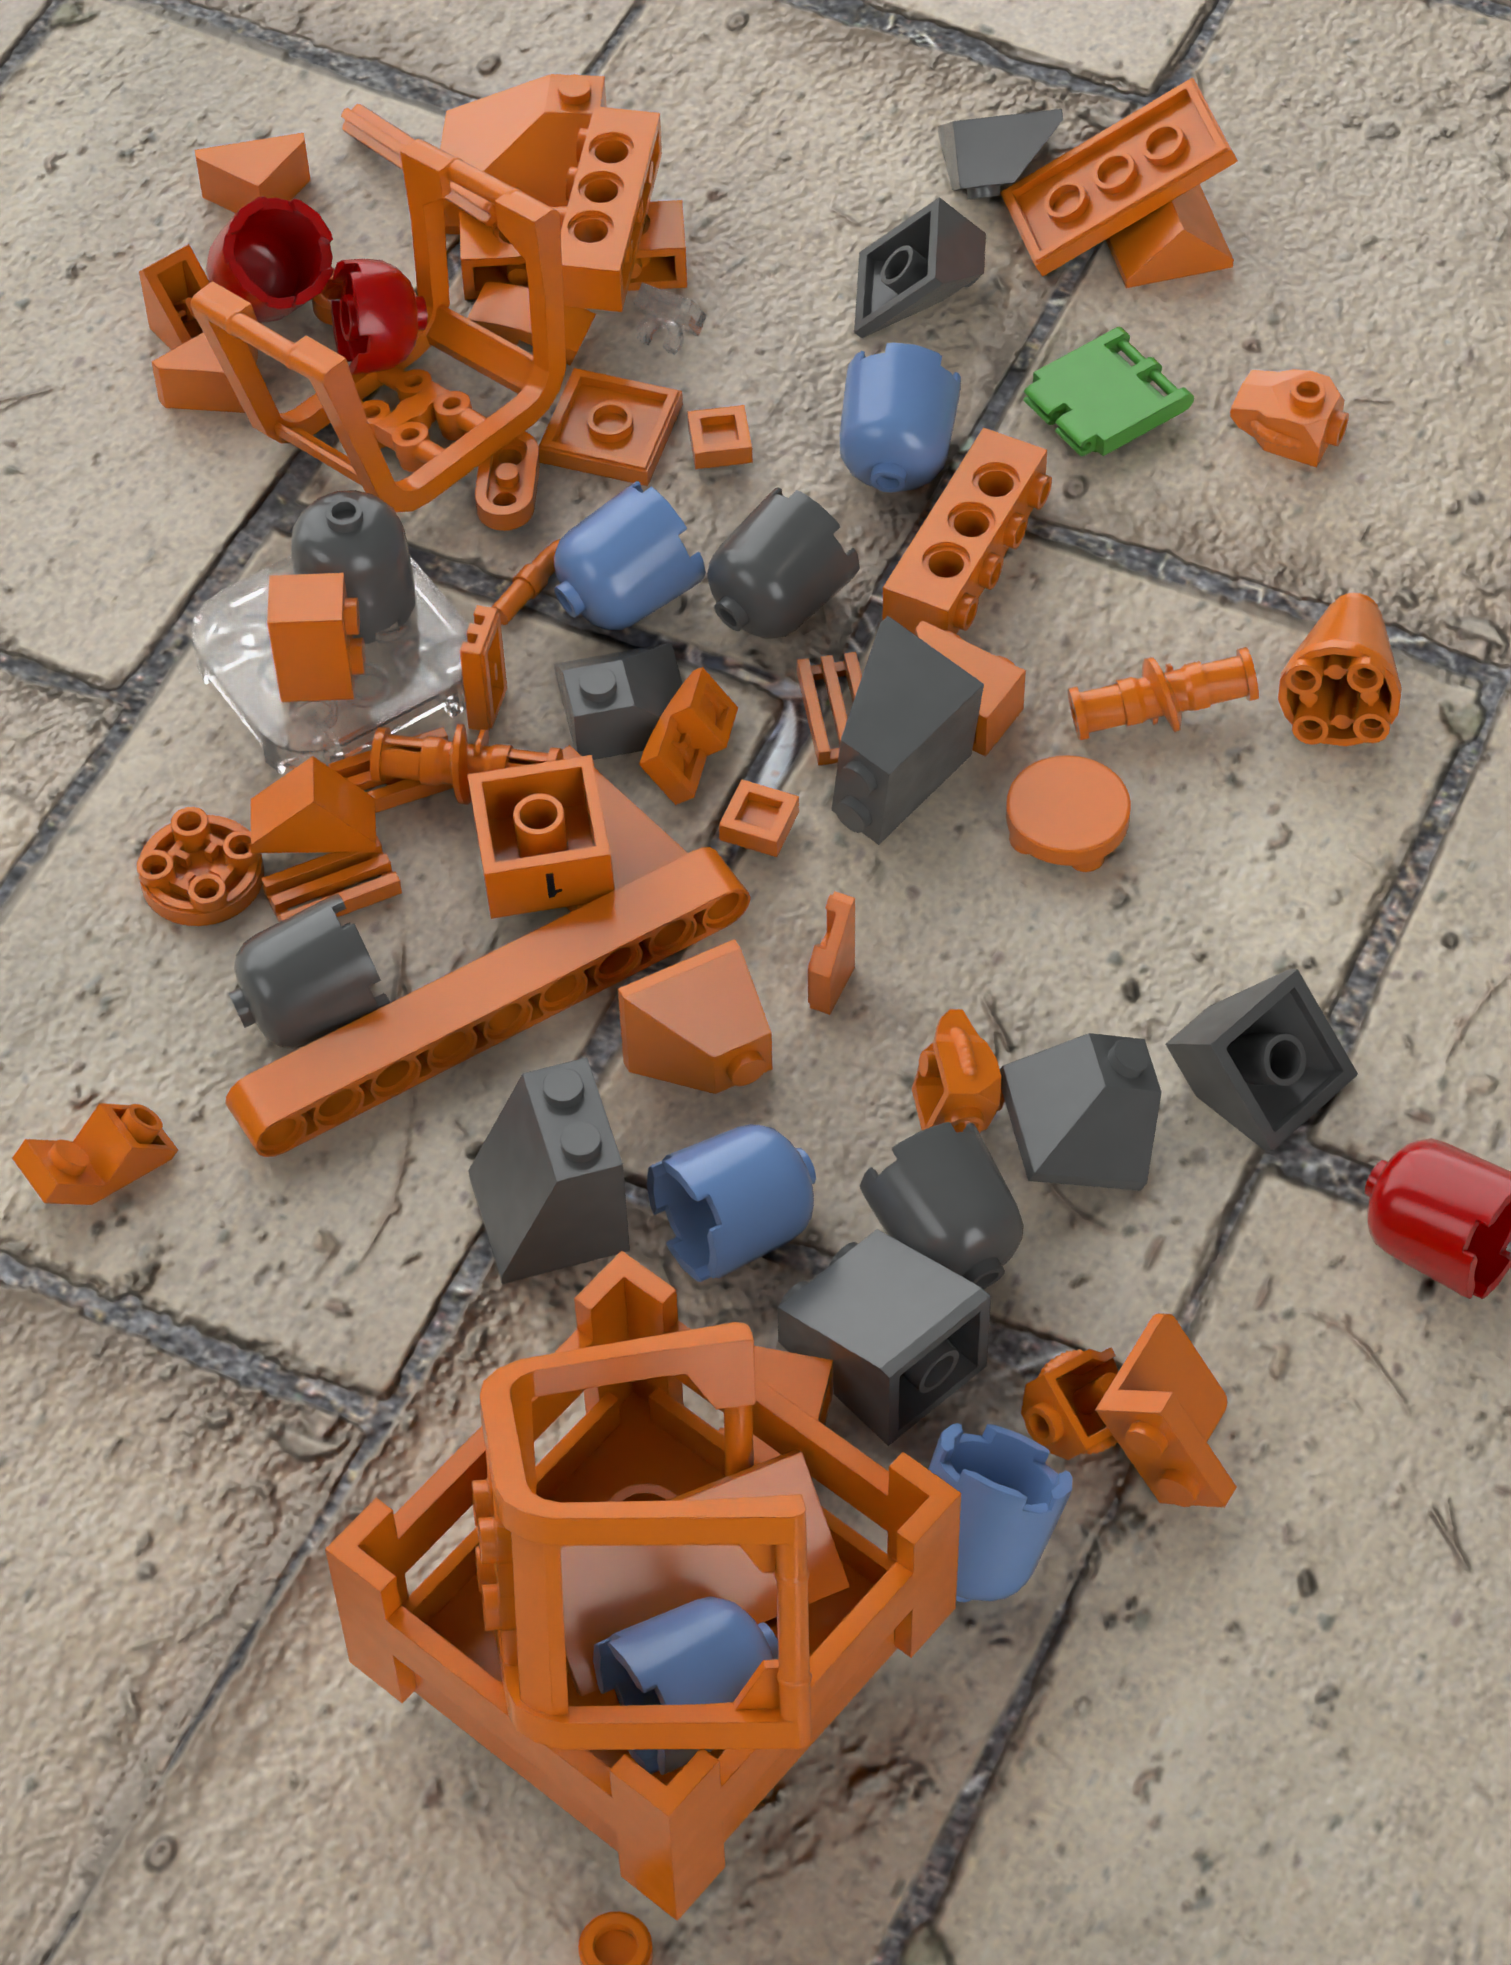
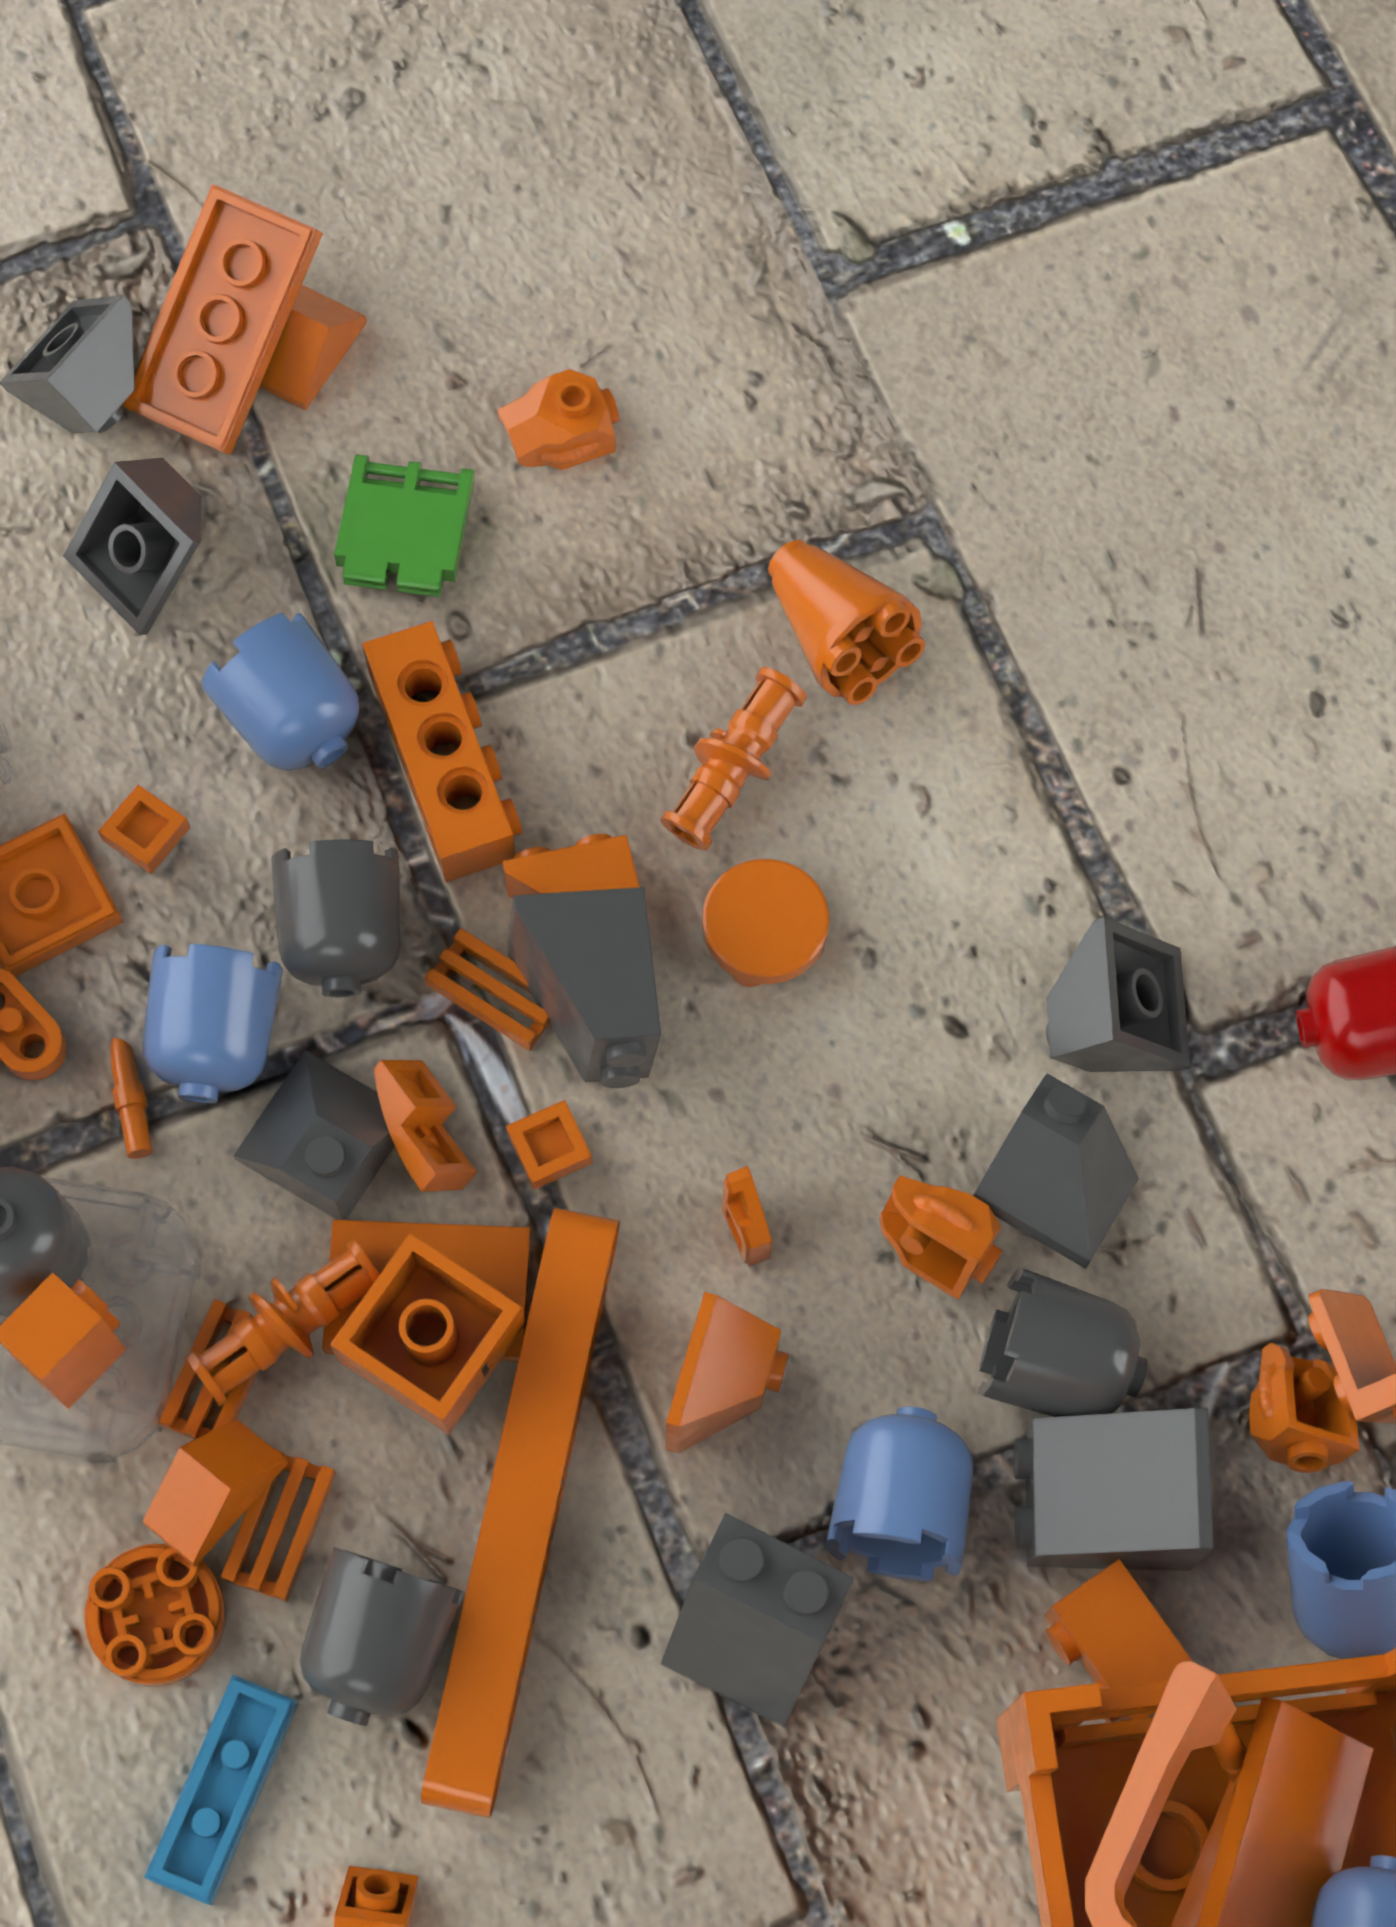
camera: 50 degrees left, 15 degrees up
orange tile [460,605,507,731] -> none
none -> dark azure tile [144,1675,299,1906]

